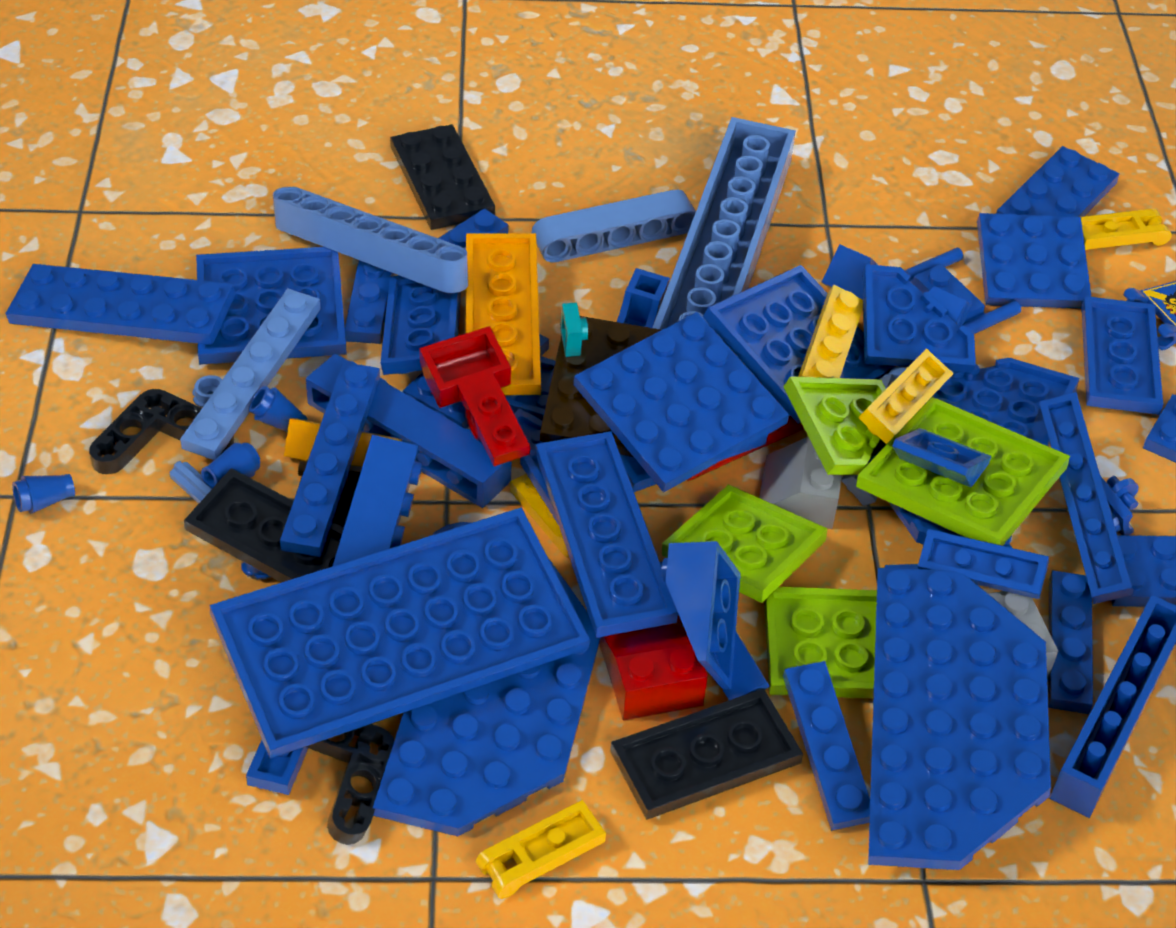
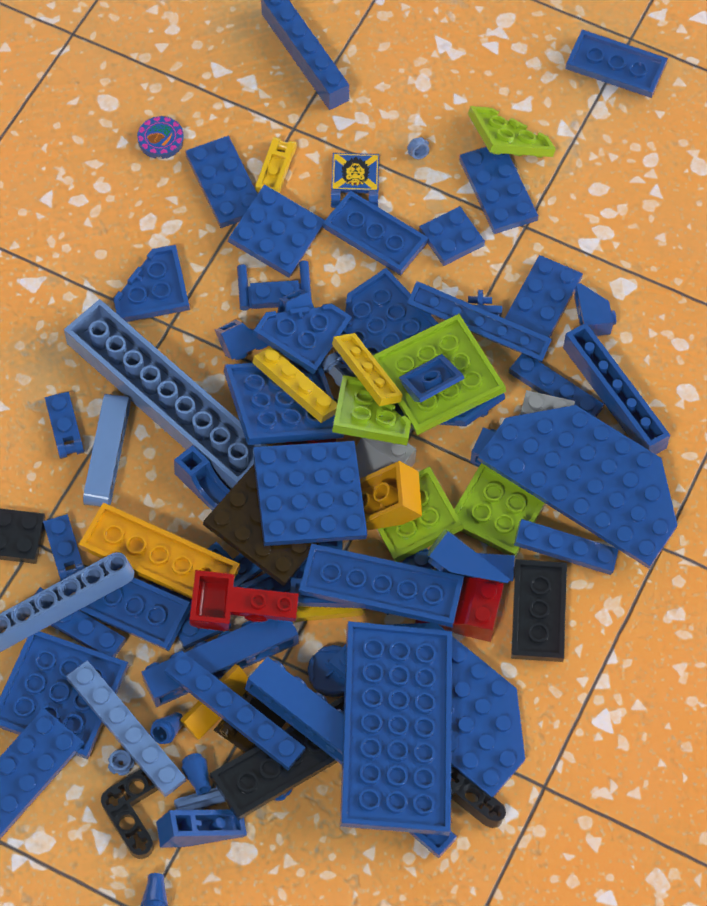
camera: 60 degrees left, 15 degrees up
yellow plate [475,799,606,899] -> none
teal plate [560,302,588,357] -> none
blue plate [918,529,1049,599] -> none
none -> blue plate [45,392,84,459]
none -> blue plate [113,245,190,322]
none -> blue tile [137,116,184,159]
none -> blue slope [156,809,247,848]
none -> light orange slope [360,461,422,530]

